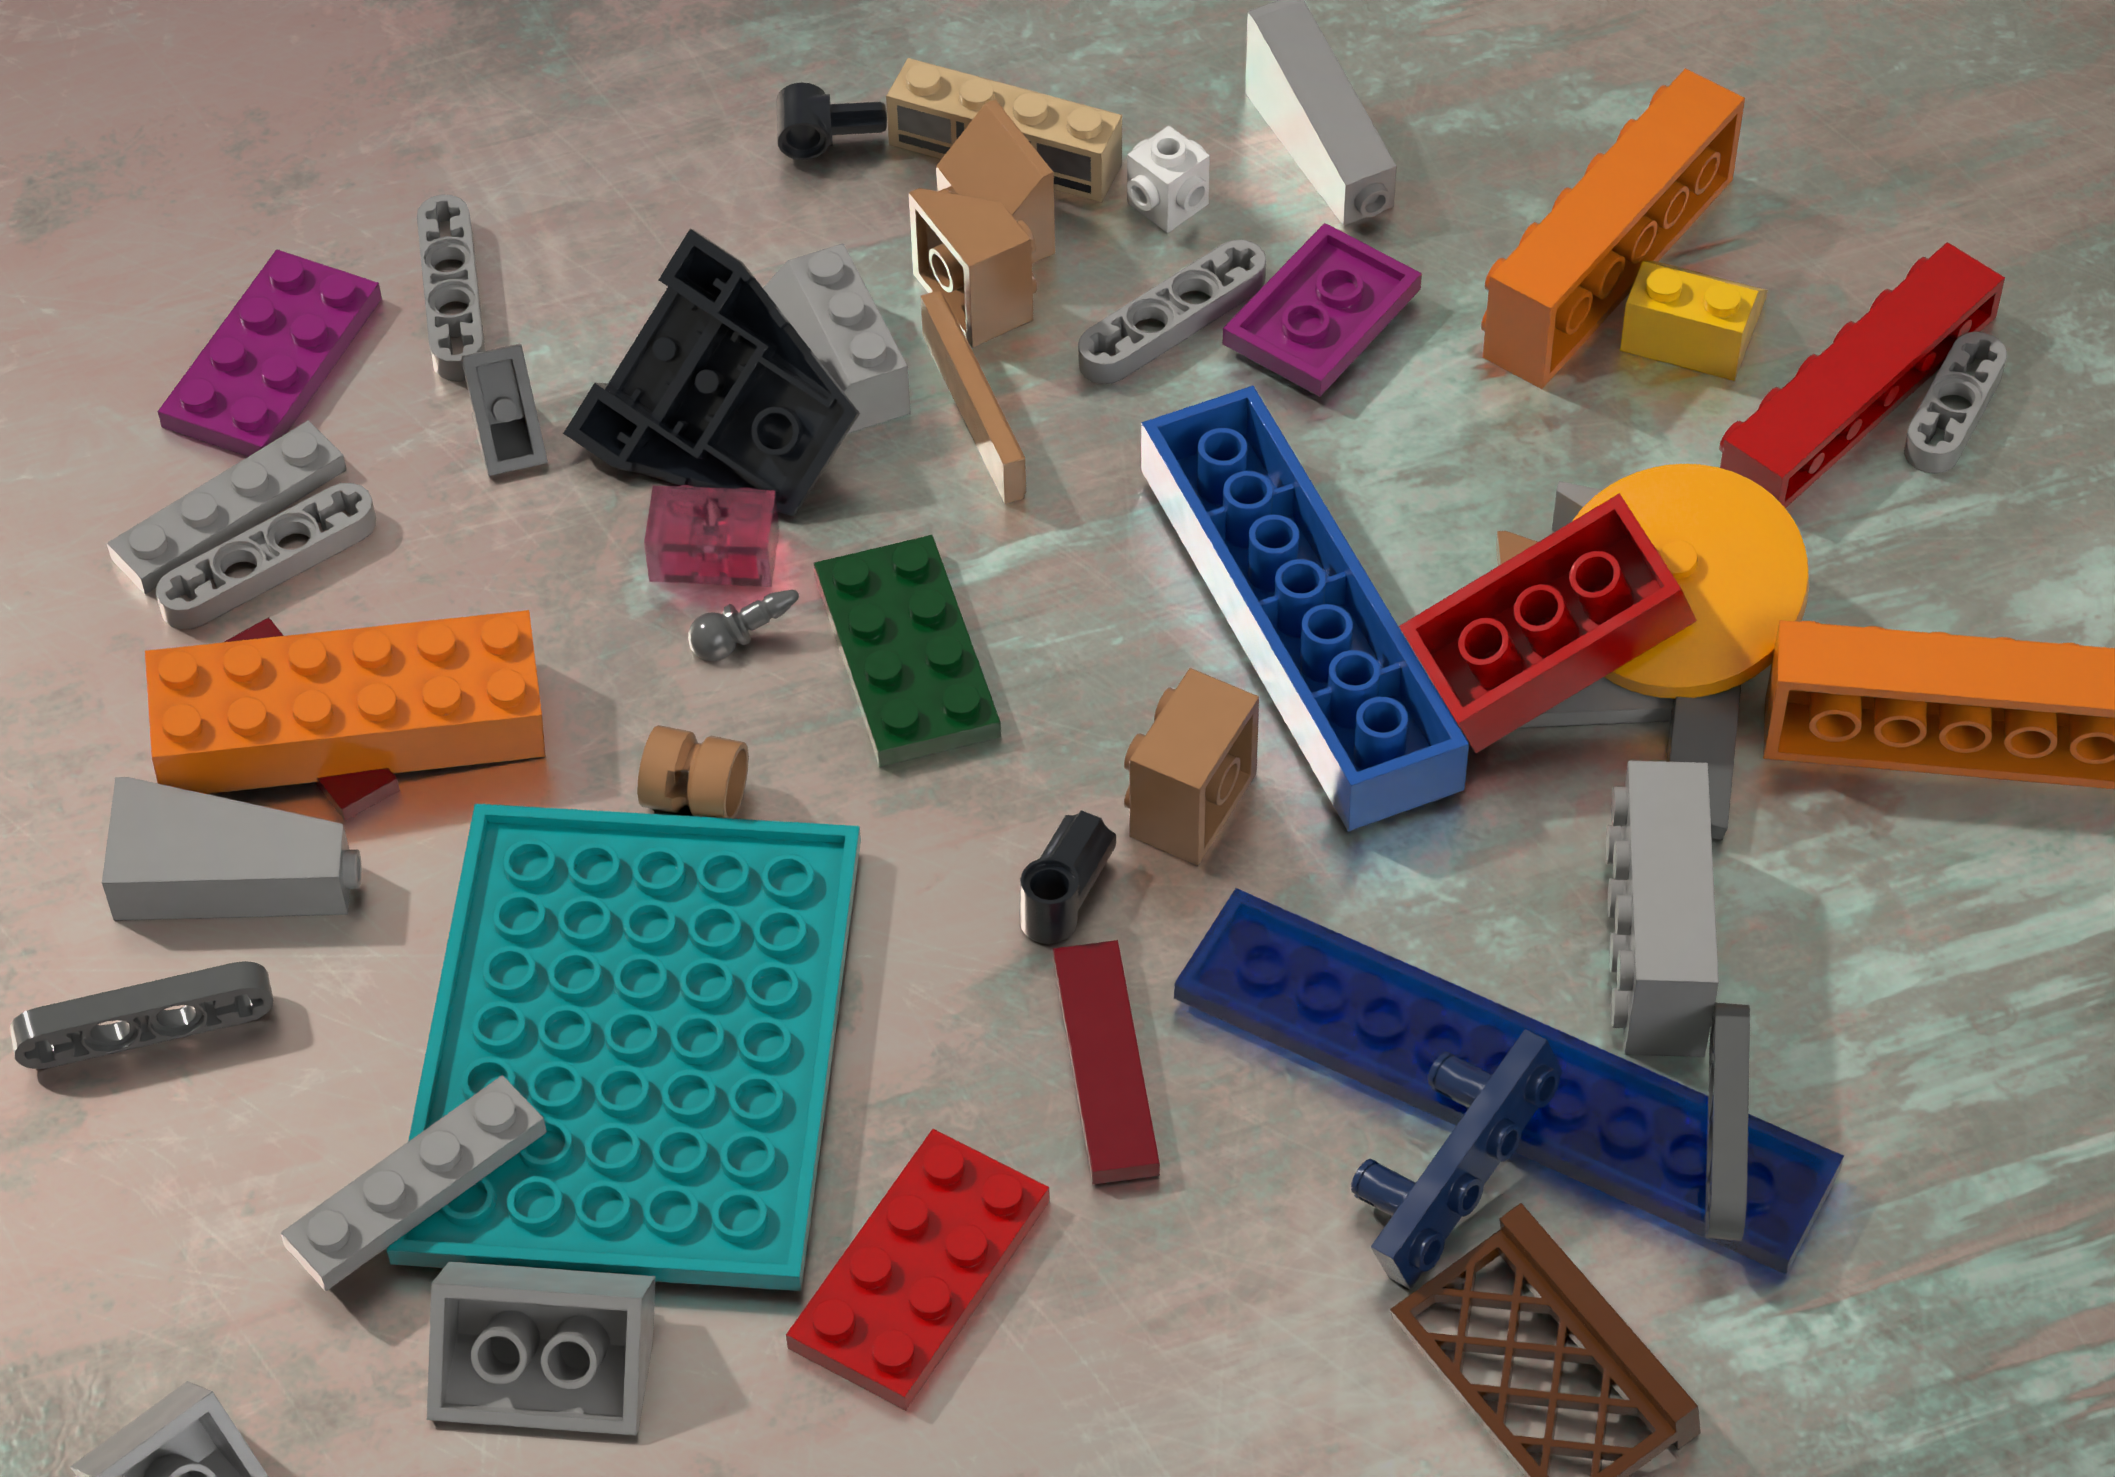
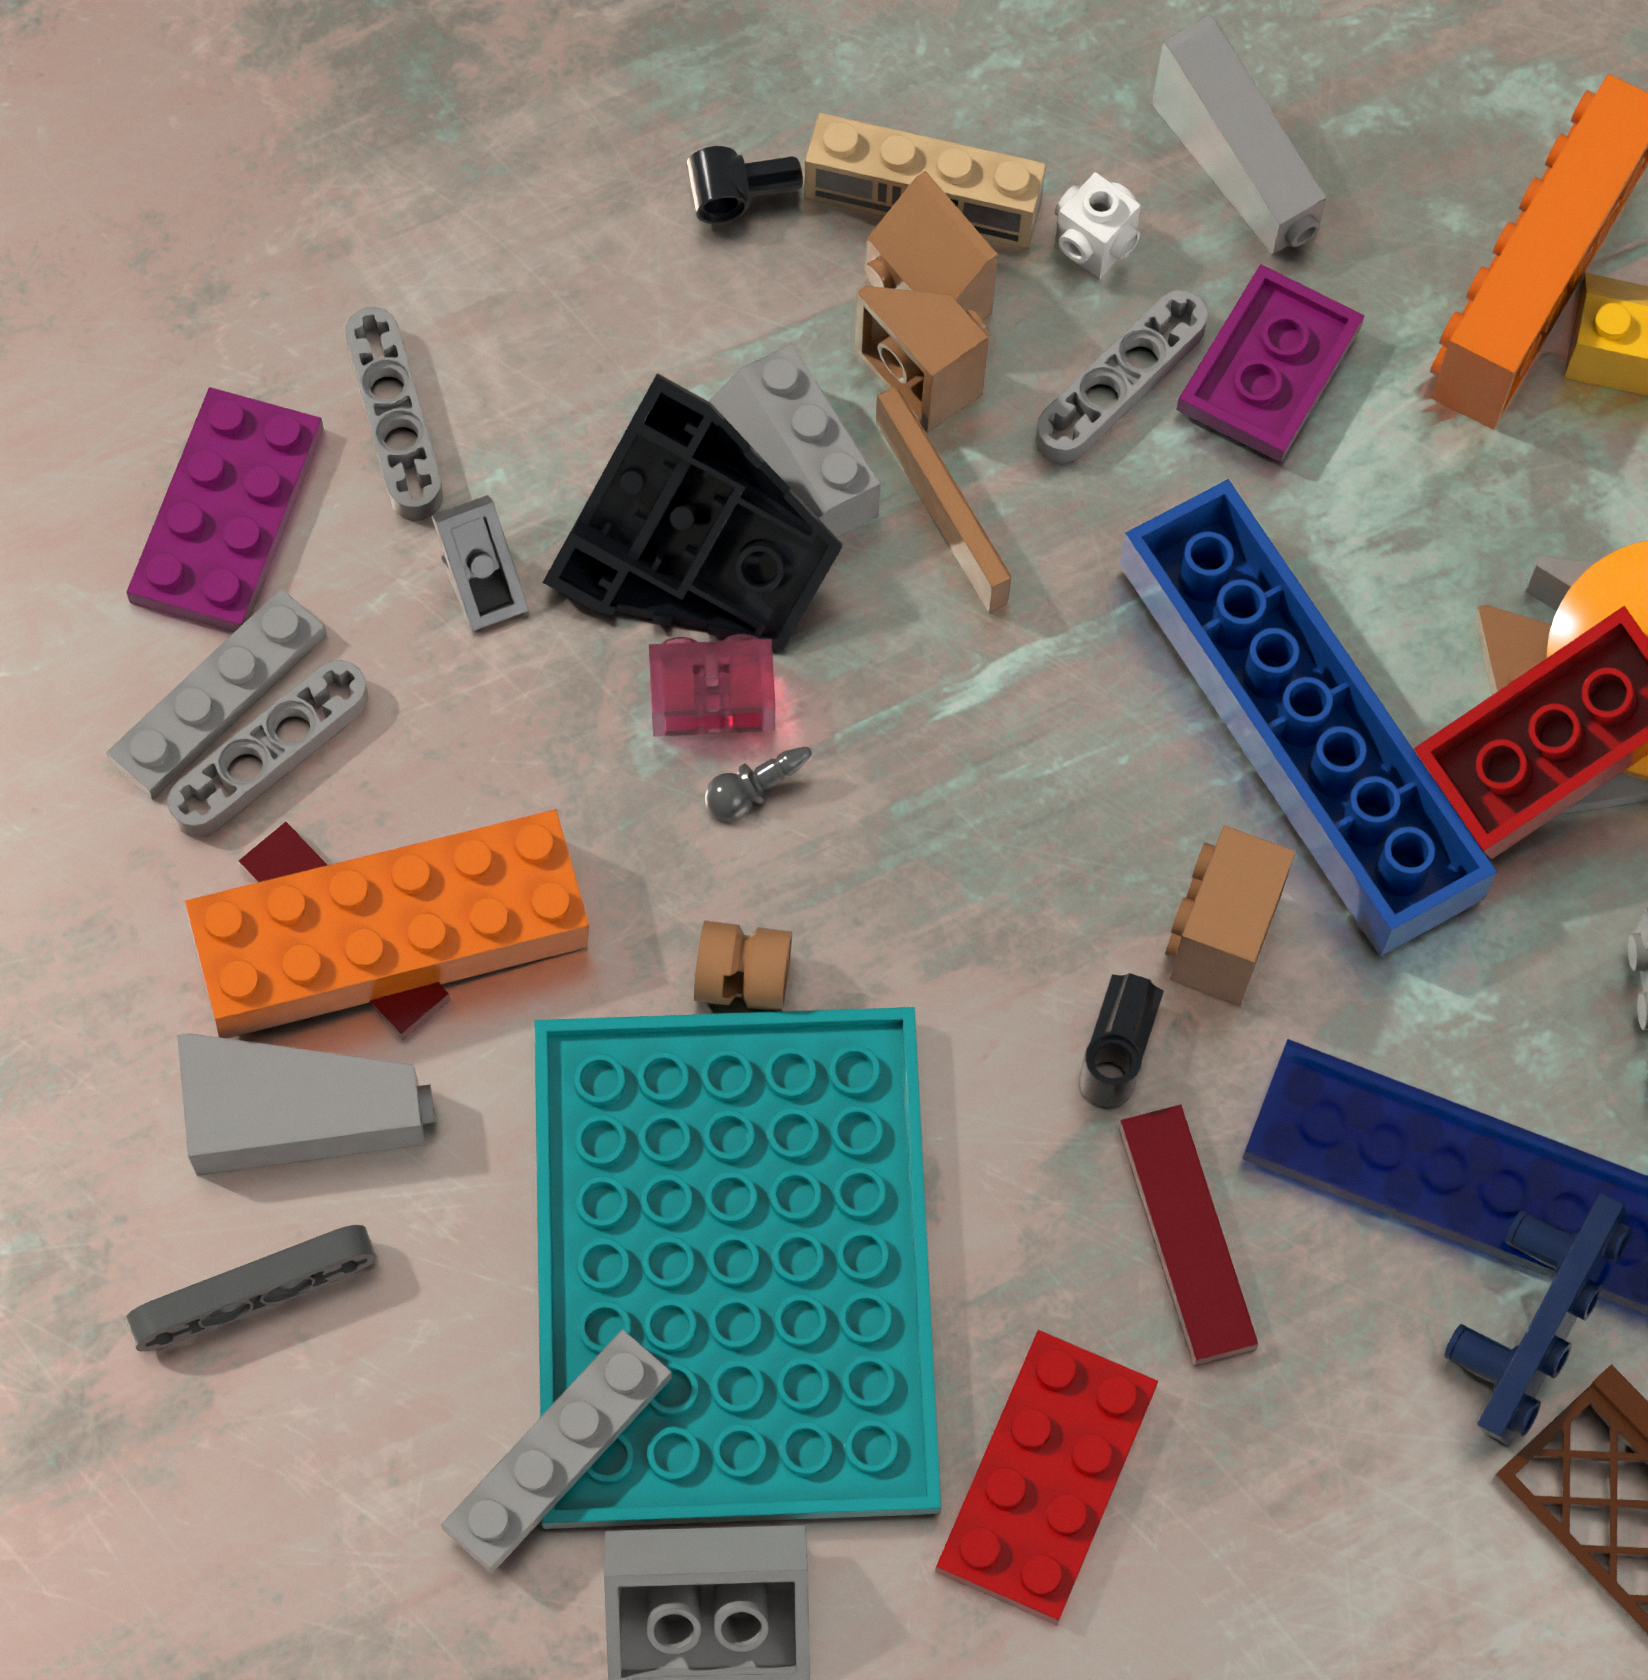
camera: 10 degrees left, 15 degrees up
dark green plate [813,535,1001,767] -> none

